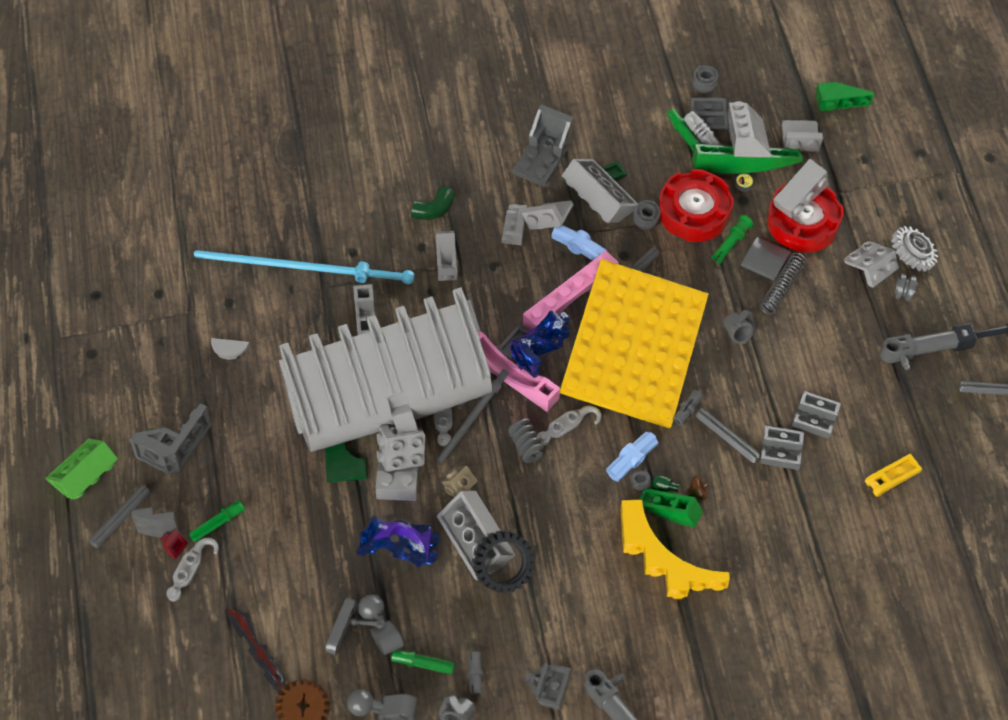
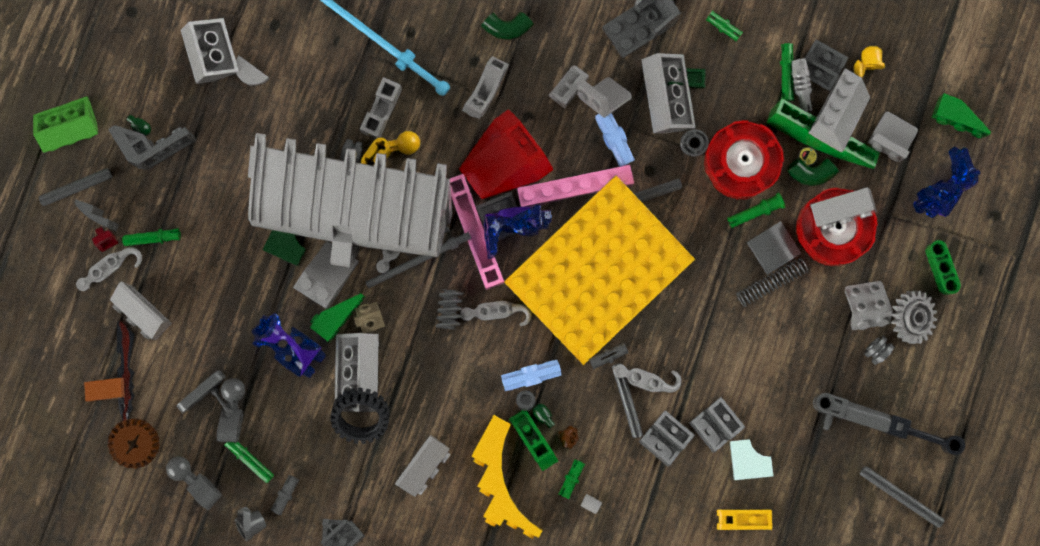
camera: 25 degrees right, 25 degrees up
light grey bracket [377,424,425,472] -> none
dark grey wheel [692,65,718,93] -> none
dark grey piece [724,310,756,344] -> none
none -> dark orange tile [84,378,125,402]
none -> light grey slope [110,281,172,340]
none -> light grey slope [181,18,239,84]
none -> green slope [310,293,365,342]
none -> light grey slope [395,435,451,497]
none -> red wedge [459,109,554,200]
none -> green pin [558,459,586,499]
none -> light grey hinge [580,494,602,514]
none -> light grey piece [613,364,681,393]
none -> green pin [706,10,743,42]
none -> light aqua tile [730,439,773,480]
none -> dark green cylinder [786,158,840,186]
none -> yellow piece [853,46,885,78]
none -> clear blue hips [913,146,981,218]
none -> green beam [925,240,961,295]

